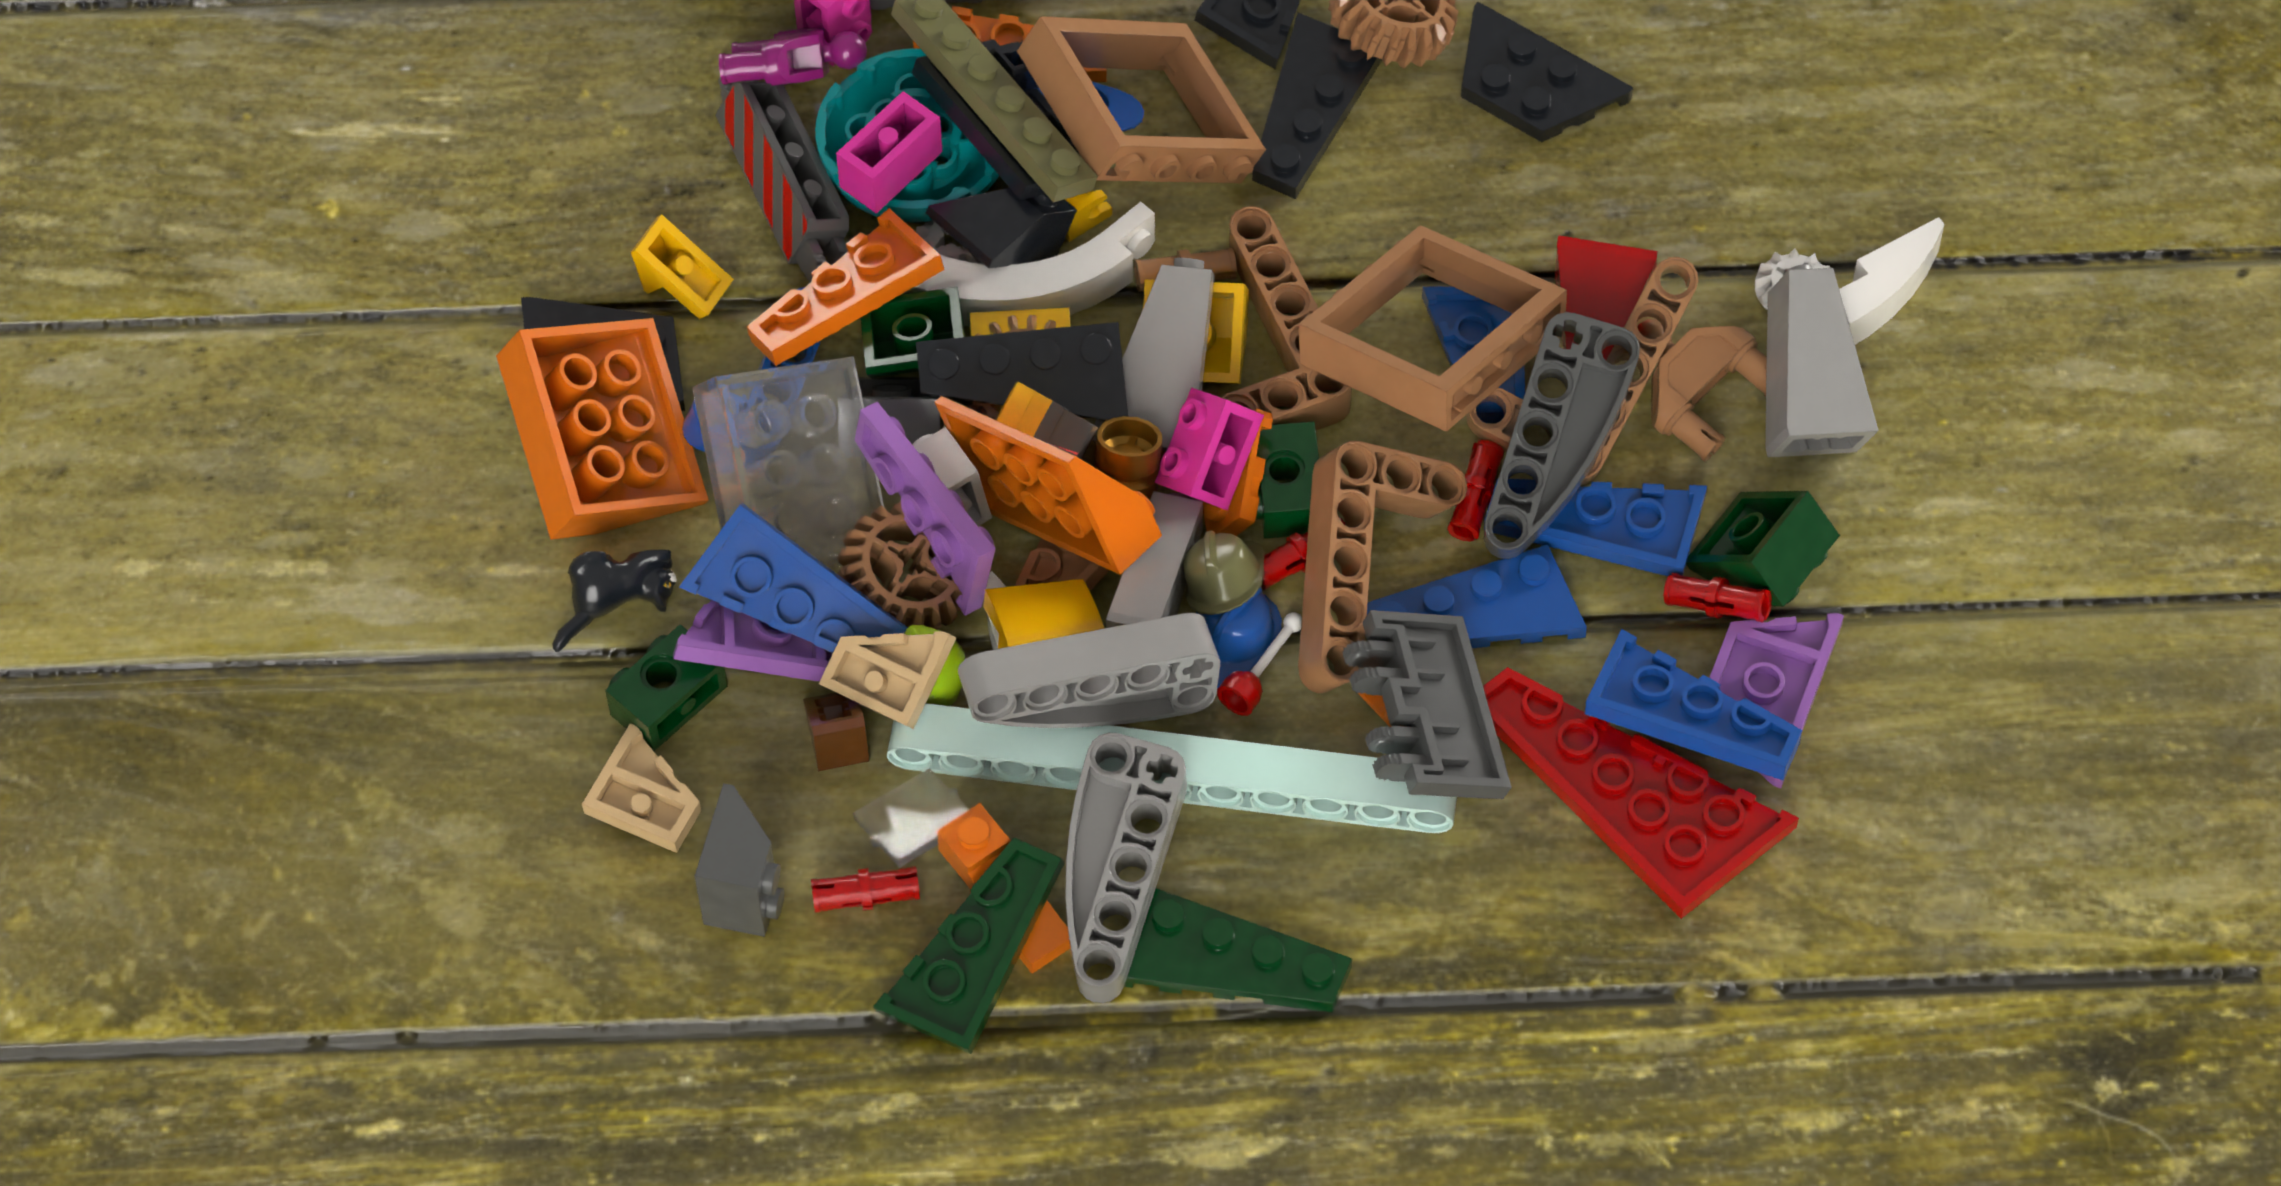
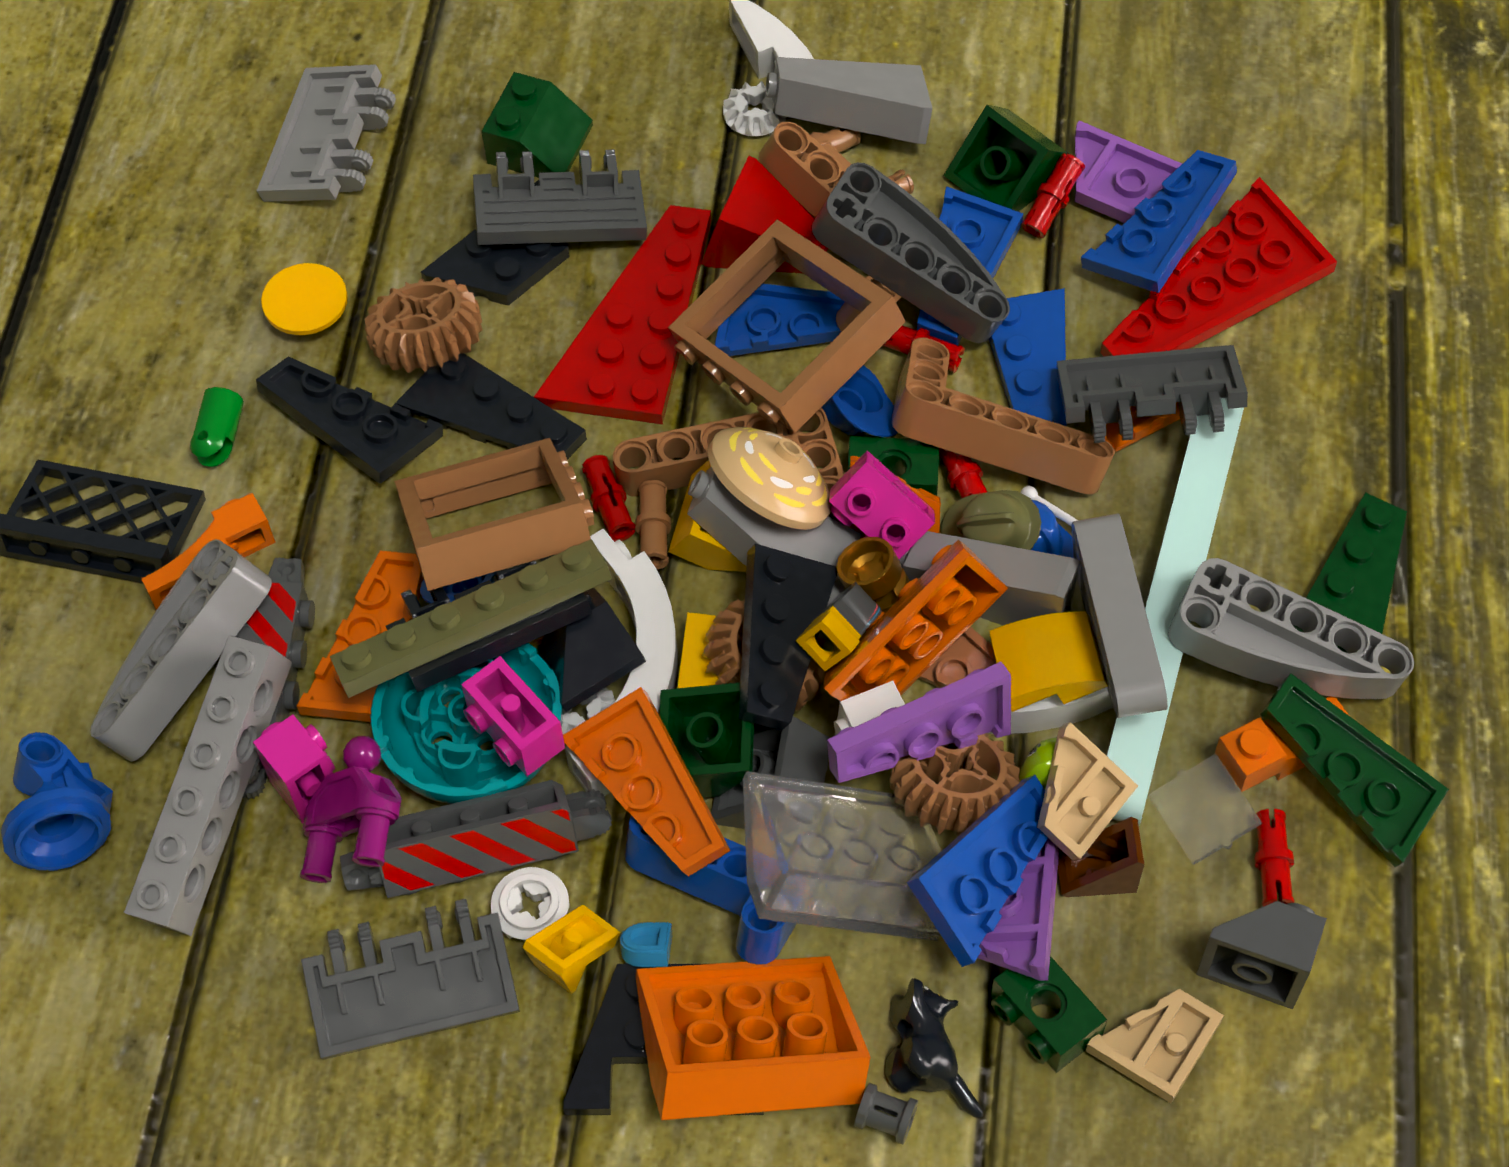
camera: 80 degrees left, 0 degrees up
none -> dark grey hinge [301,899,520,1060]
none -> dark grey hinge [473,149,647,245]
none -> dark green slope [481,72,593,178]
none -> white gear [491,867,570,942]
none -> red wing [534,205,712,425]
none -> red pin [582,455,636,542]
none -> dark azure tile [620,922,673,967]
none -> tan dish [708,427,831,530]
none -> blue piece [821,365,898,437]
none -> dark grey bush [854,1083,918,1145]

